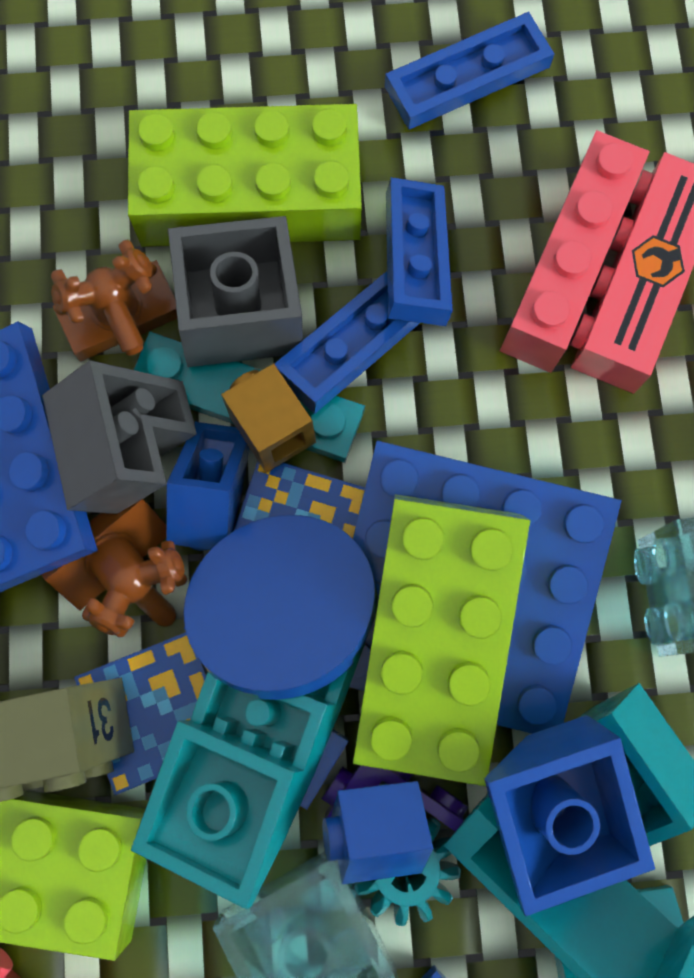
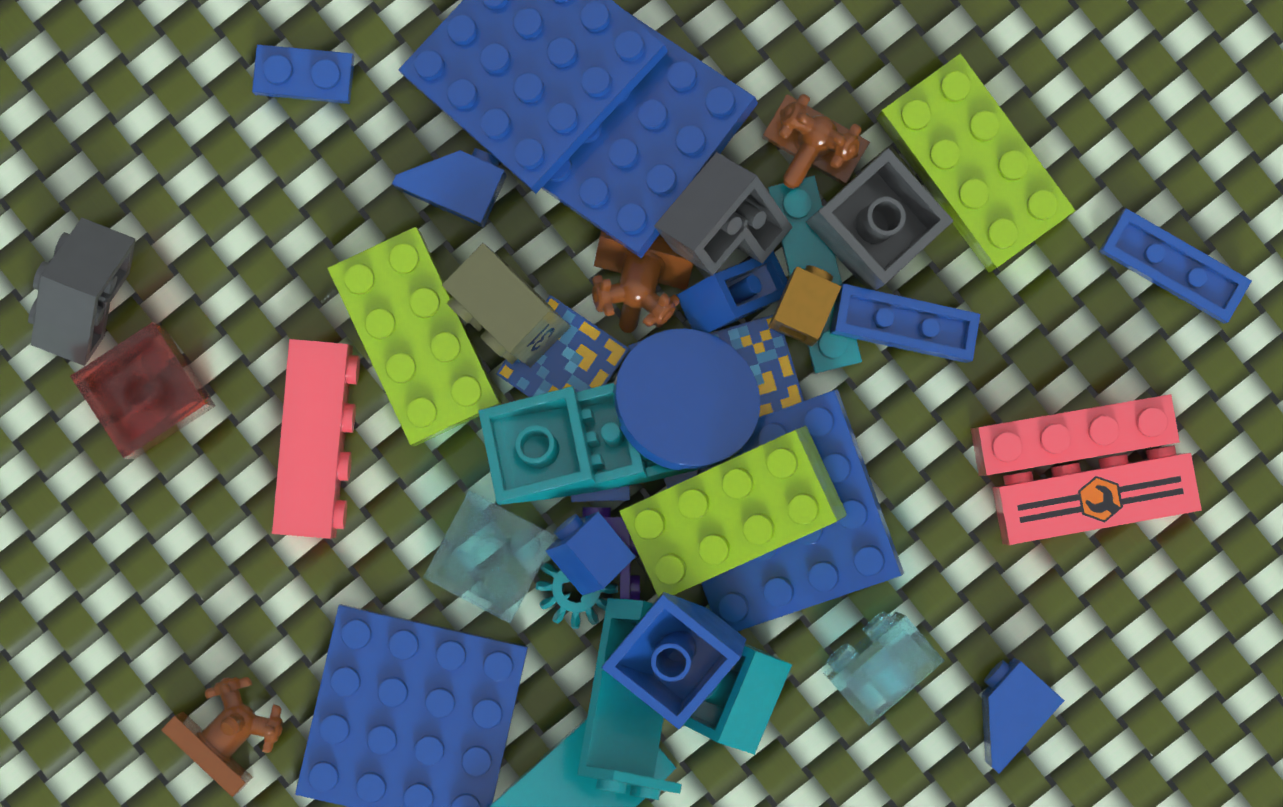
camera: 55 degrees right, 10 degrees up
blue plate [386,177,453,326] -> none

